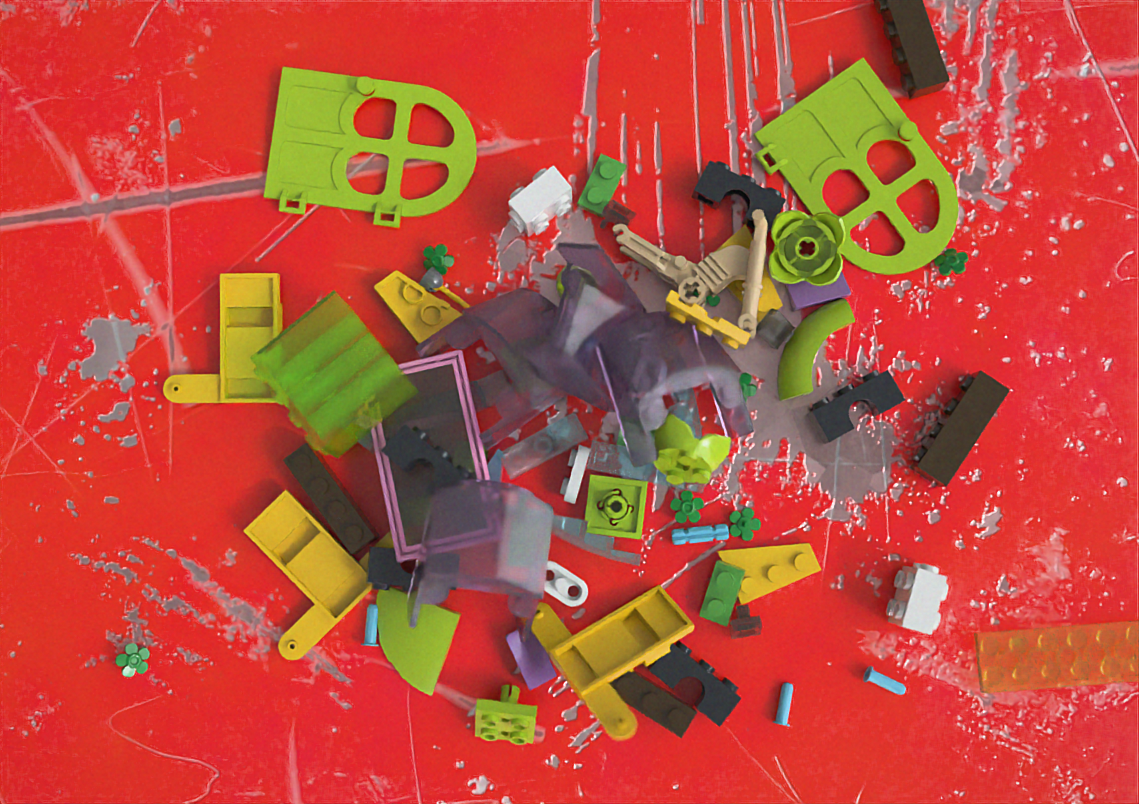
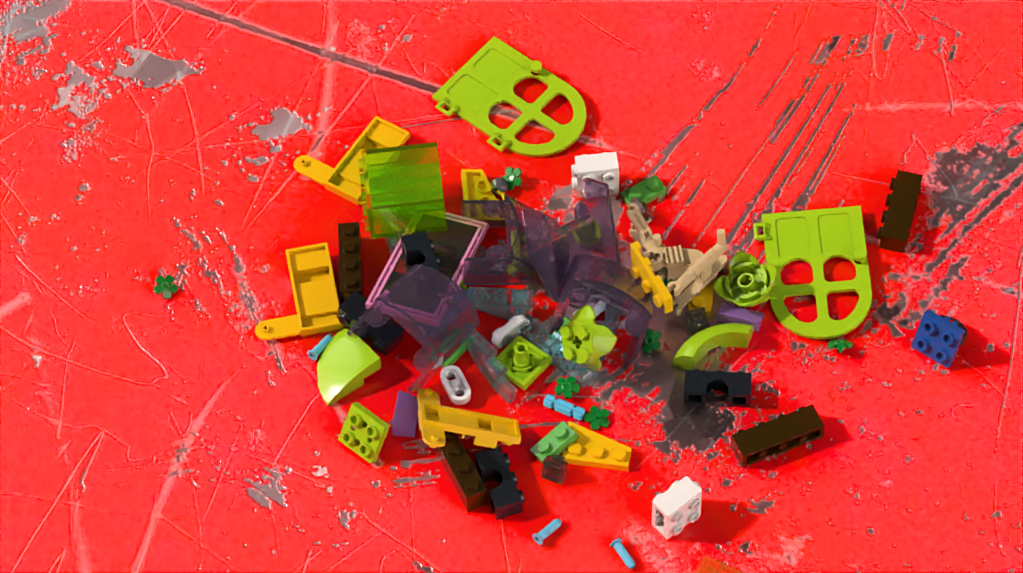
camera: 30 degrees right, 30 degrees down
black arch [692,161,786,235] -> none
none -> blue plate [911,309,967,368]

